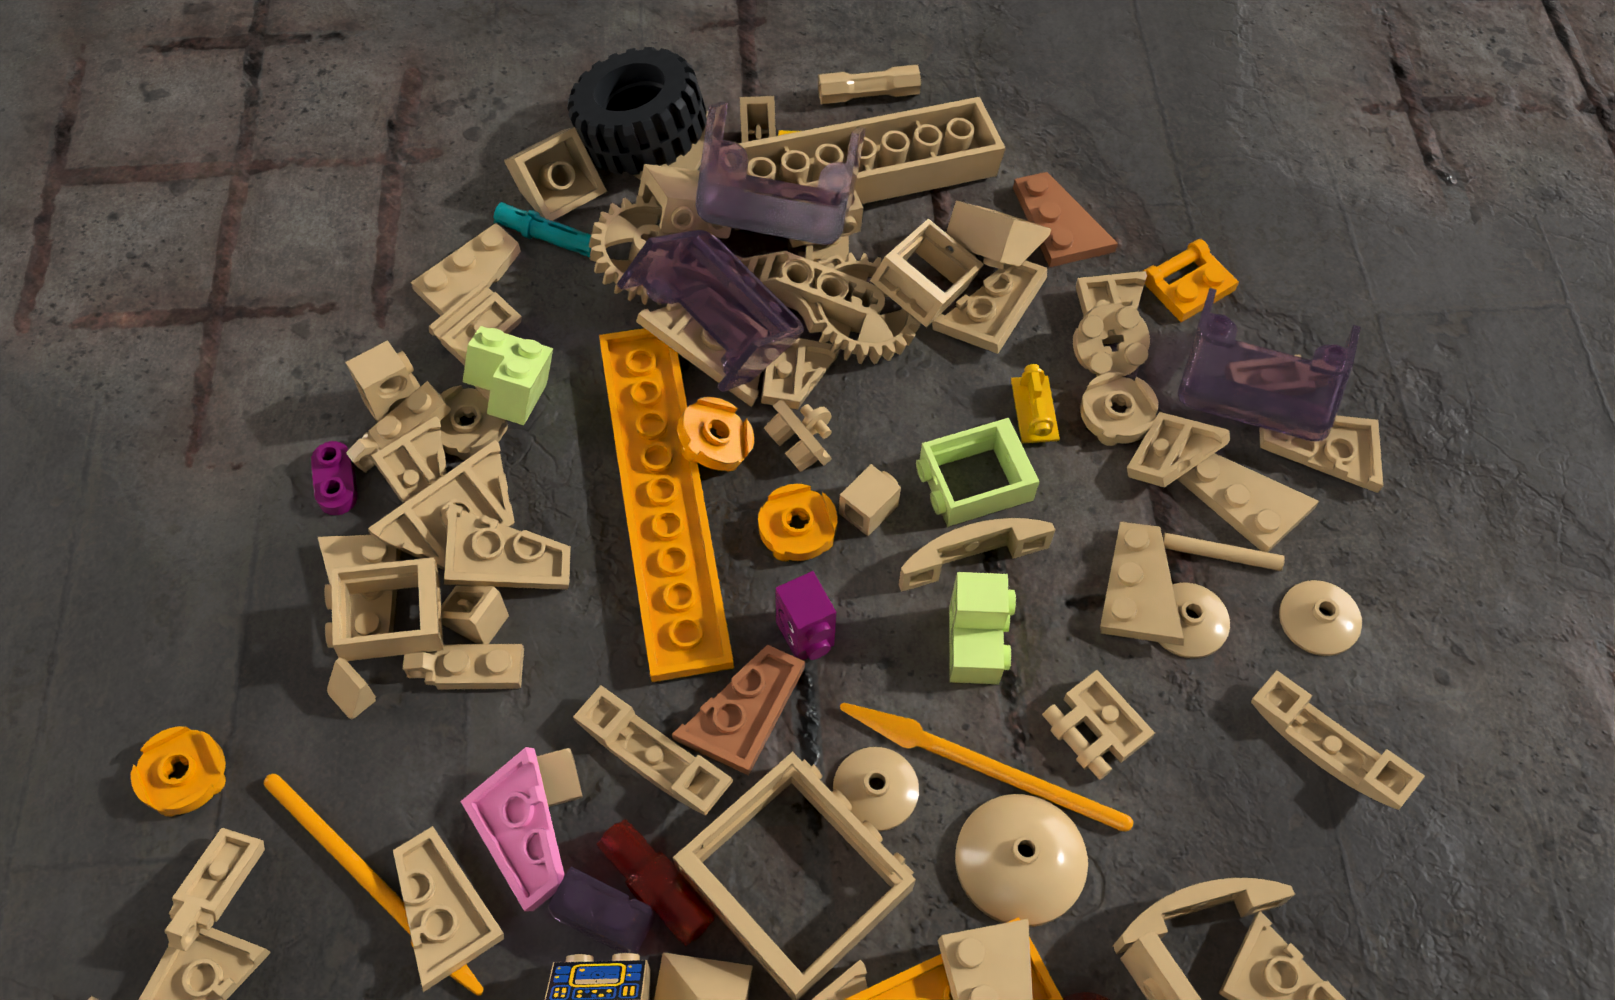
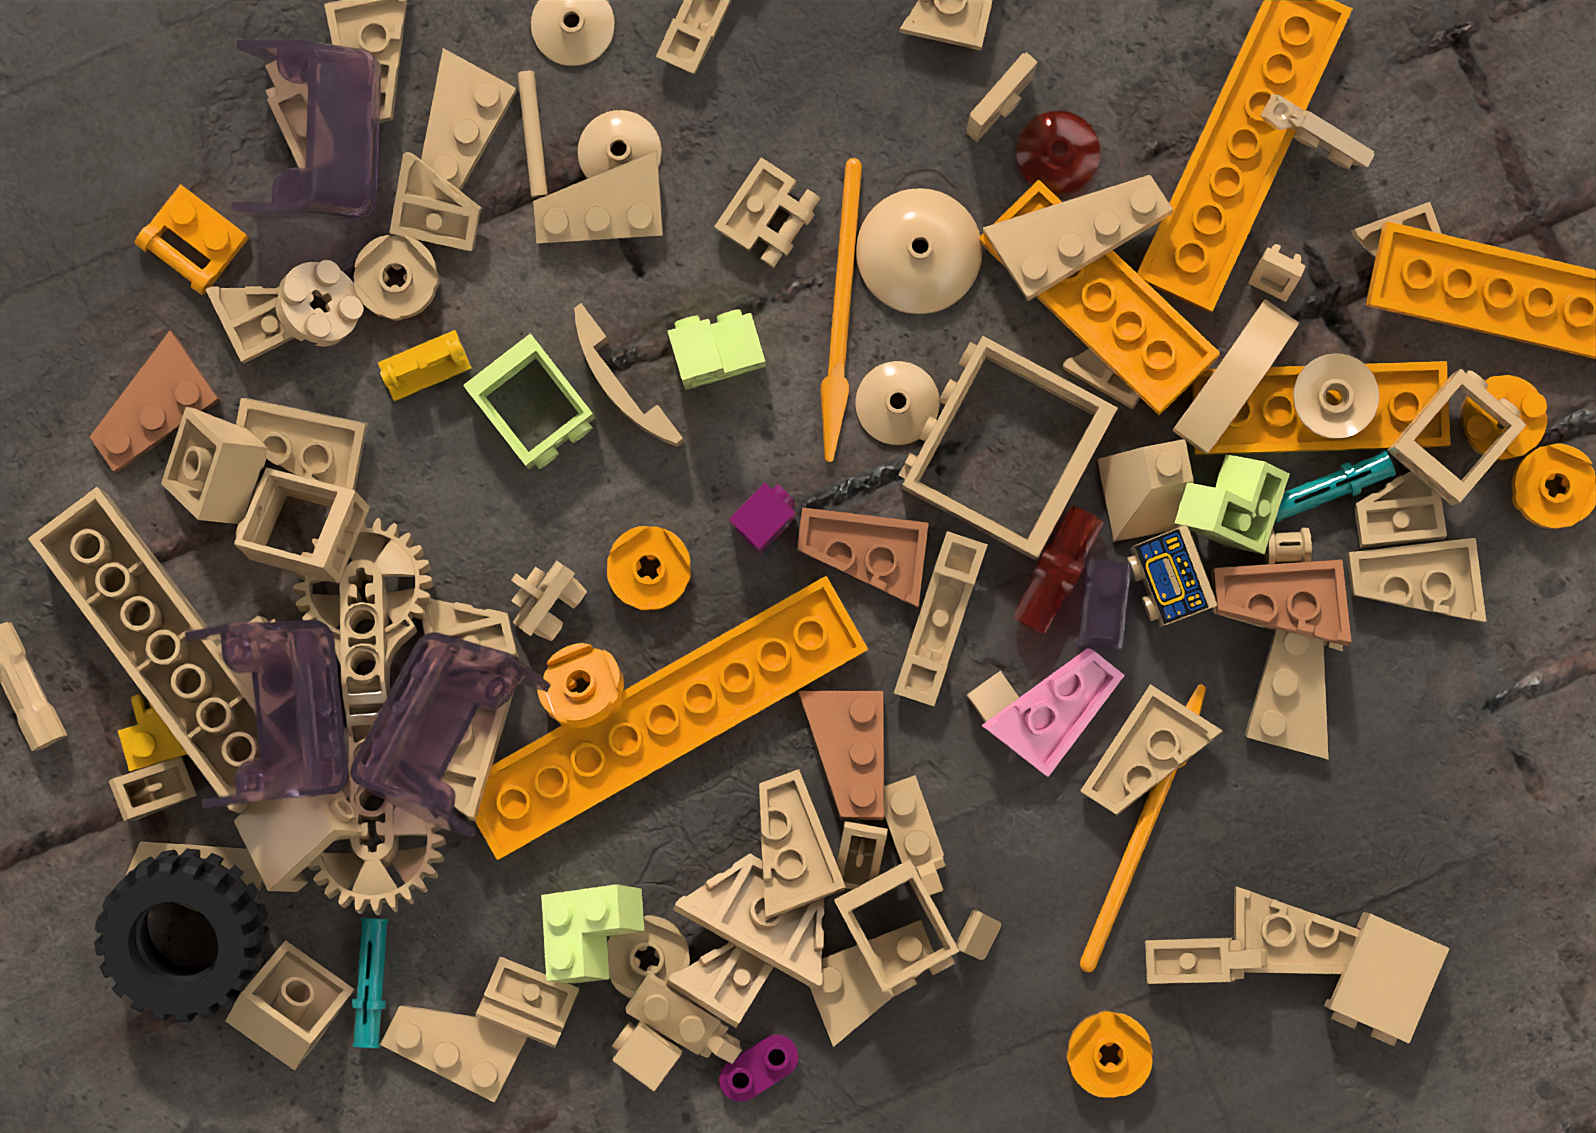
camera: 105 degrees left, 25 degrees up
tan brick [839,464,901,536] -> none
tan slope [1113,878,1295,954] -> none
none -> nougat wing [798,691,884,820]

